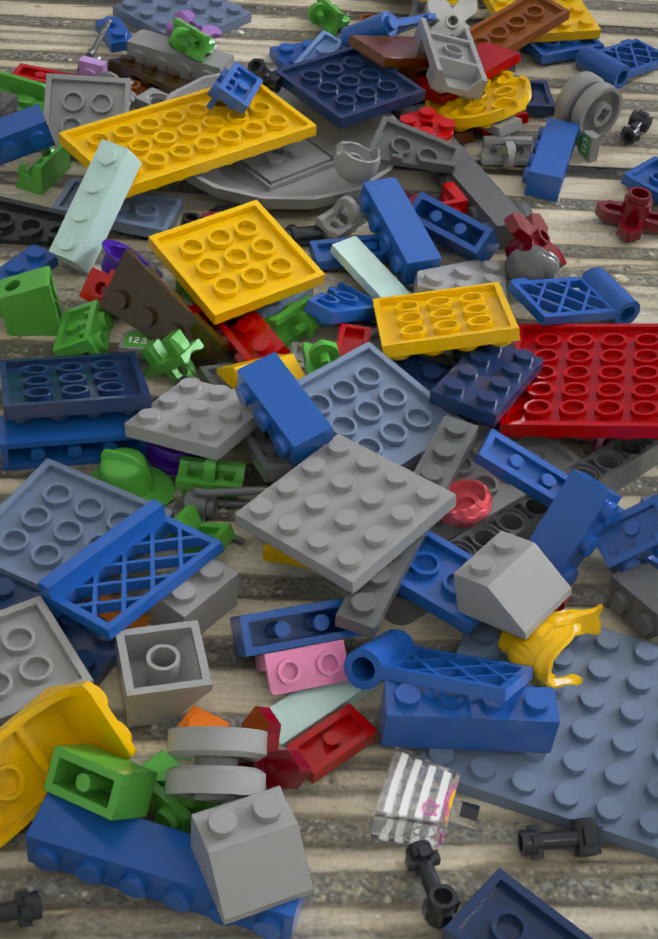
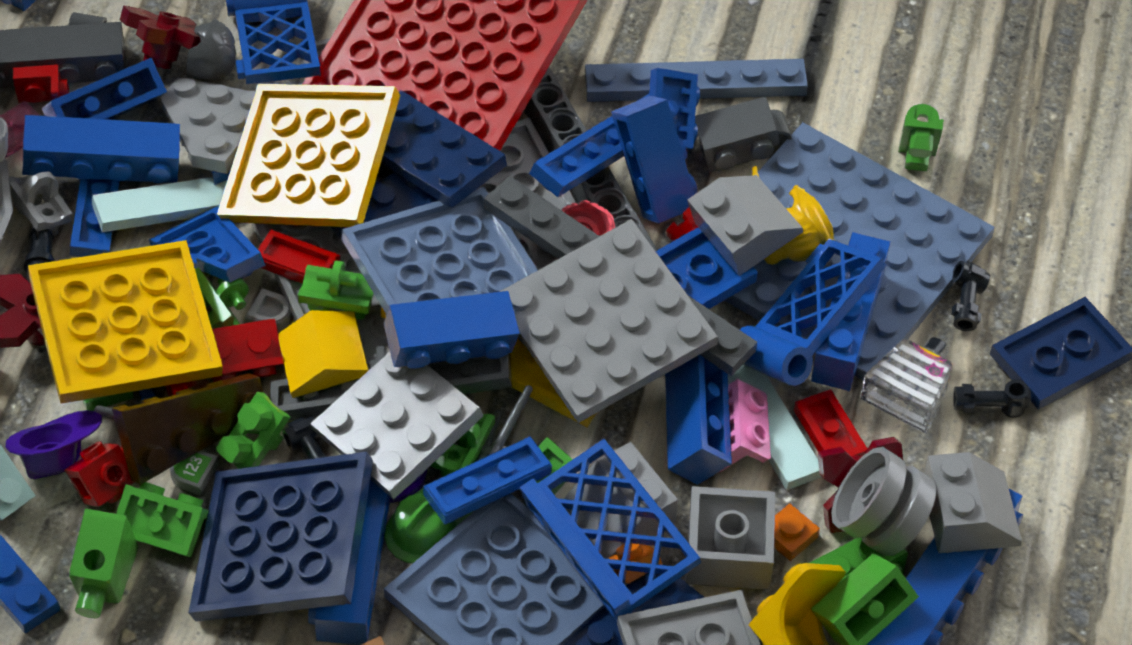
camera: 70 degrees left, 10 degrees up
none -> blue tile [423,436,552,525]

